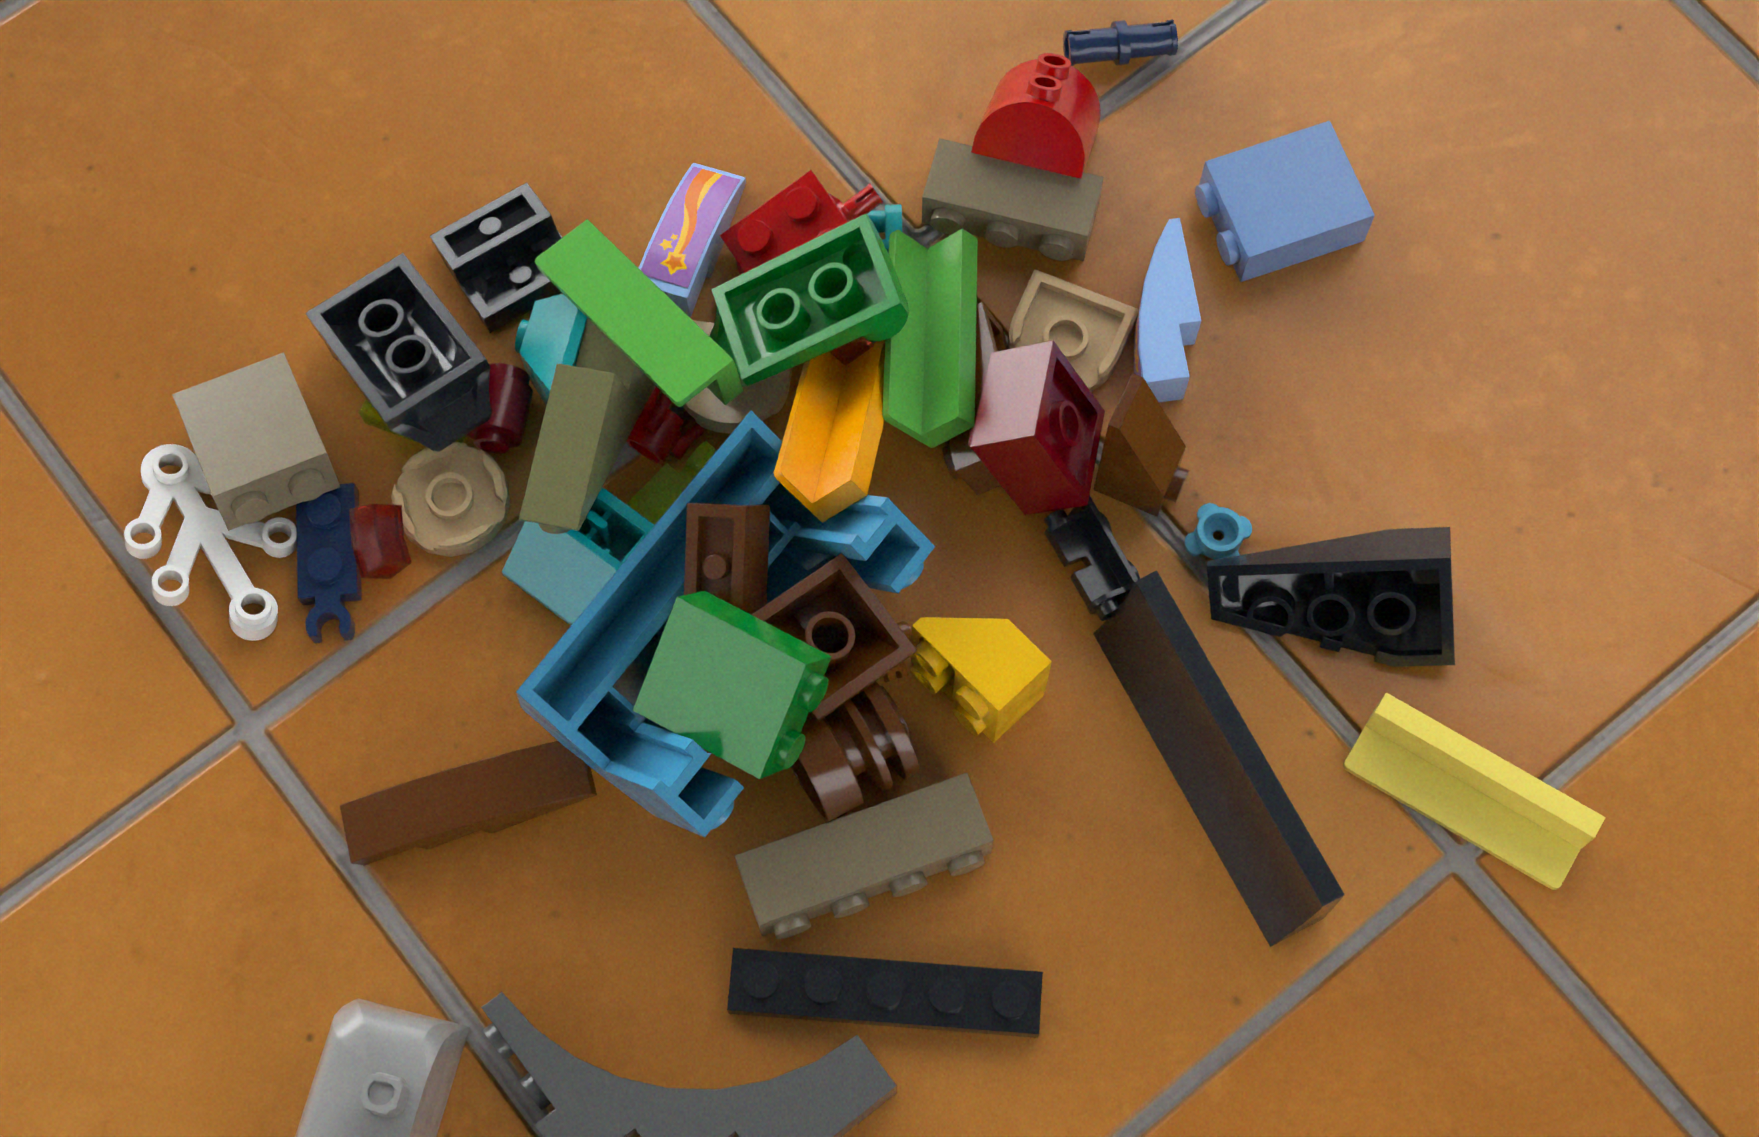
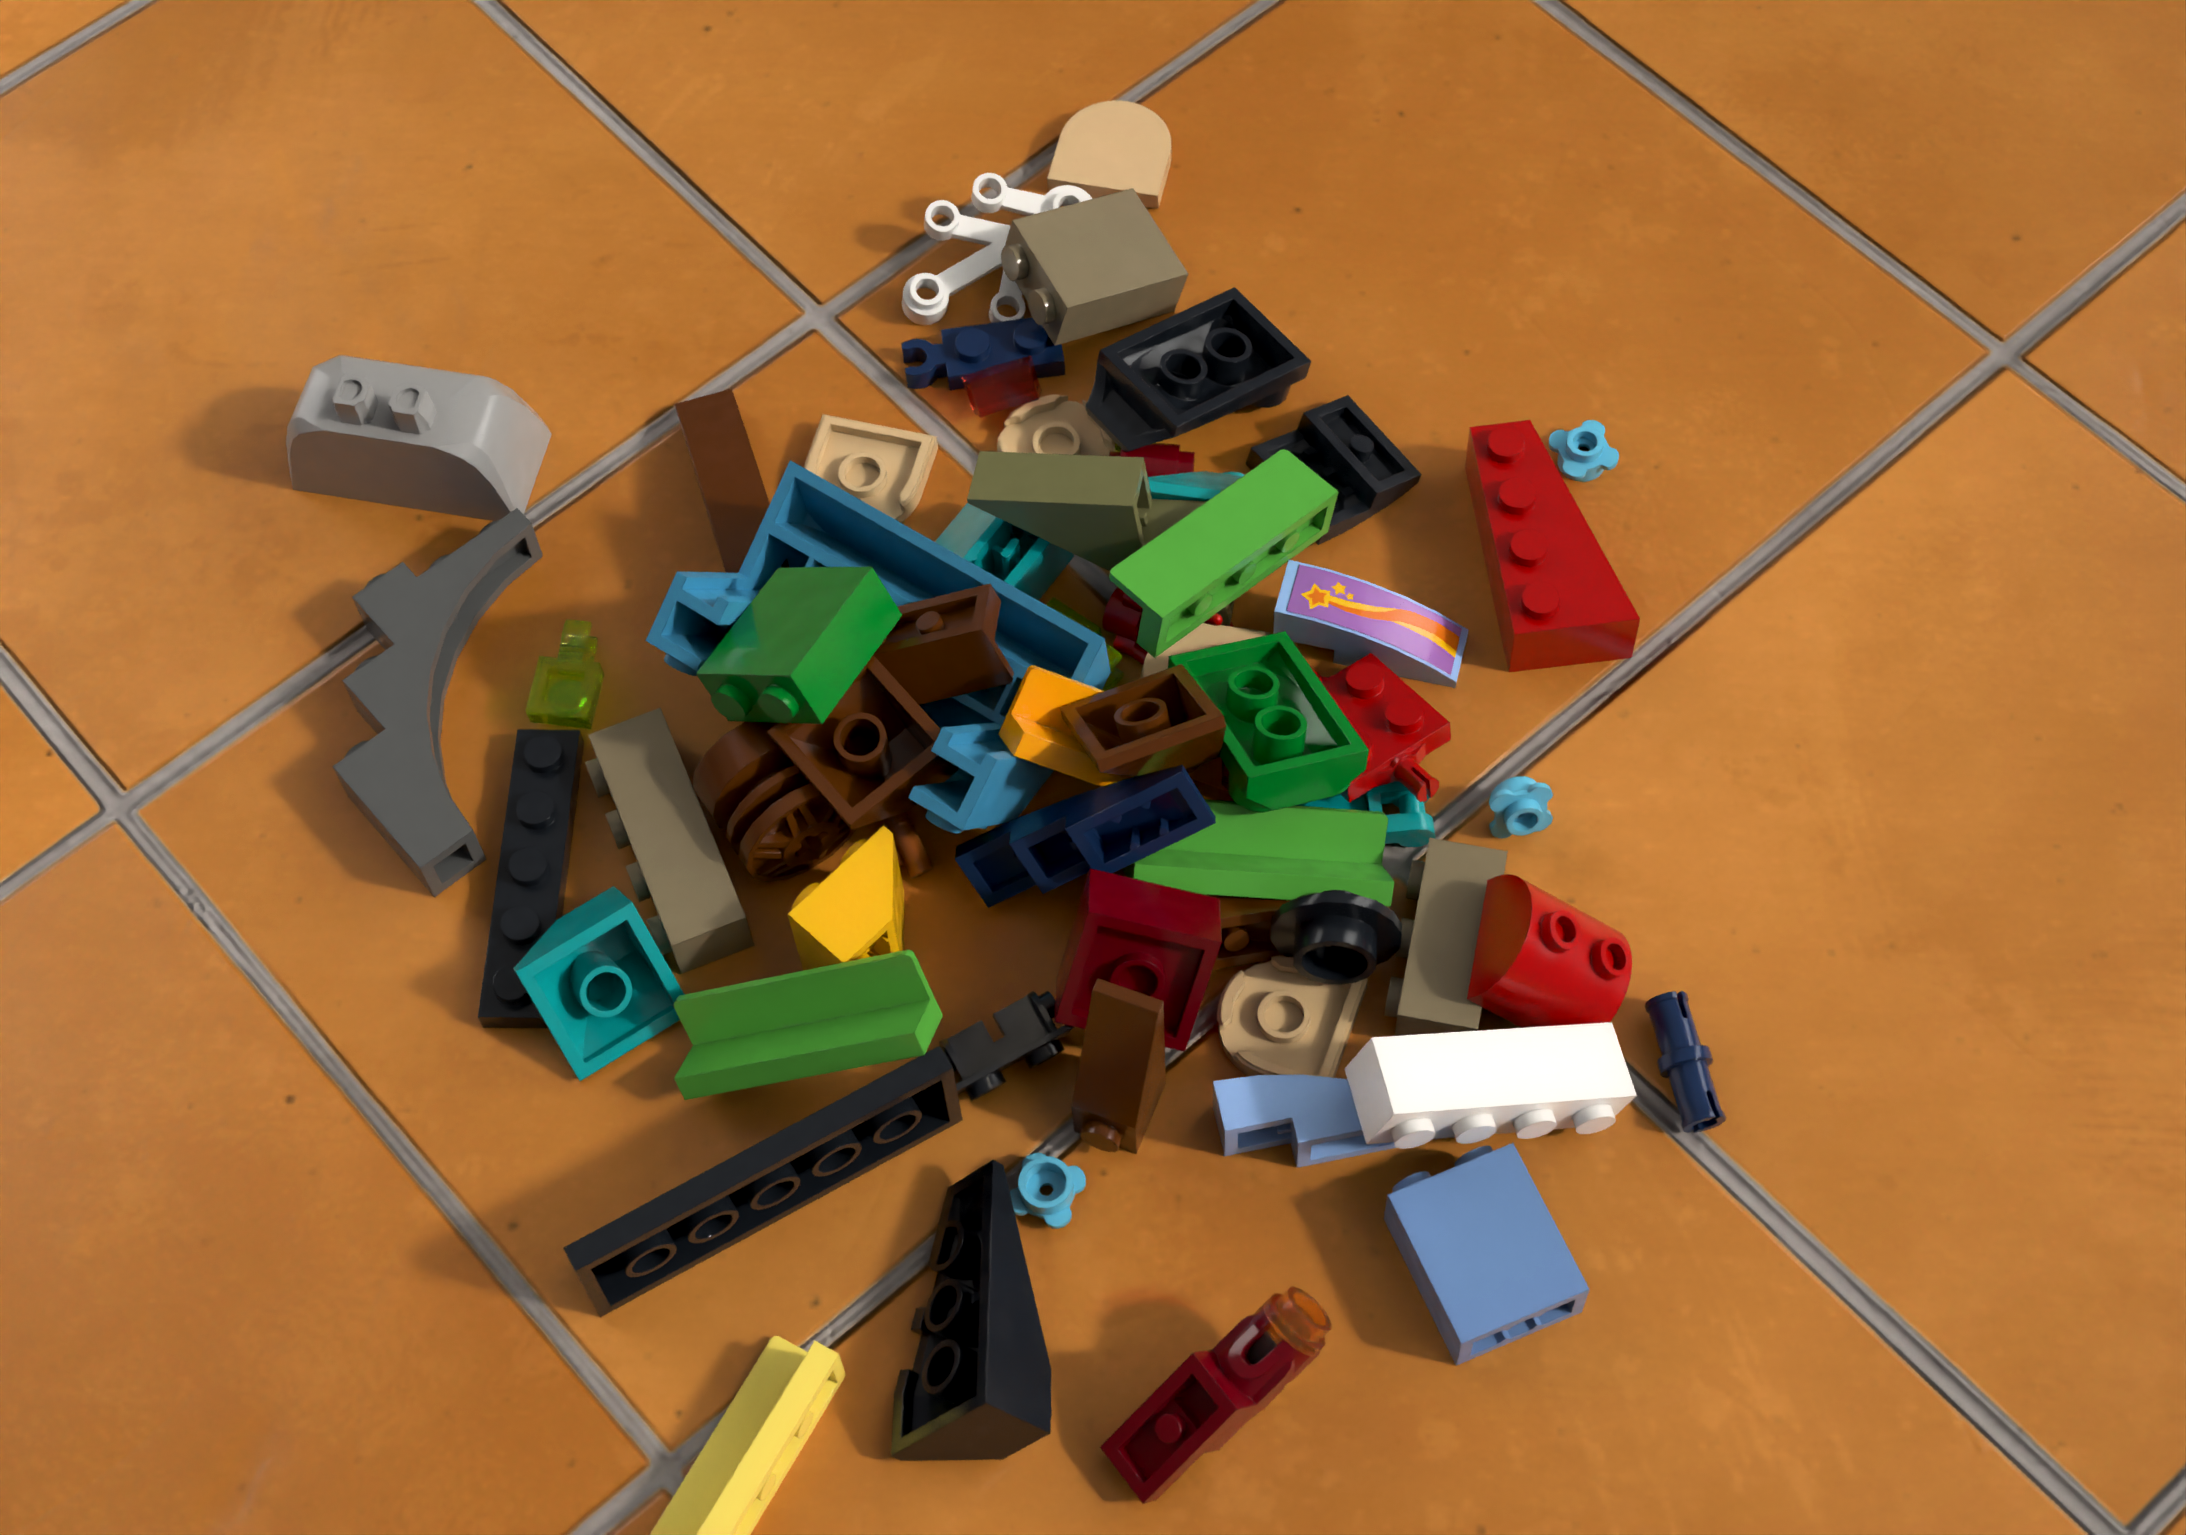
camera: 90 degrees right, 10 degrees down
none -> teal slope [513,886,685,1081]
none -> clear neon green plate [526,619,604,729]
none -> bright green panel [673,950,943,1100]
none -> tan tile [804,414,938,523]
none -> dark blue slope [955,765,1216,908]
none -> tan tile [1047,101,1172,209]
none -> reddish brown slope [1060,664,1226,777]
none -> dark red plate [1100,1287,1332,1504]
none -> black piece [1270,890,1402,985]
none -> white brick [1345,1022,1637,1149]
none -> red wedge [1465,420,1640,672]
none -> medium azure plate [1489,776,1553,838]
none -> medium azure plate [1548,420,1619,482]

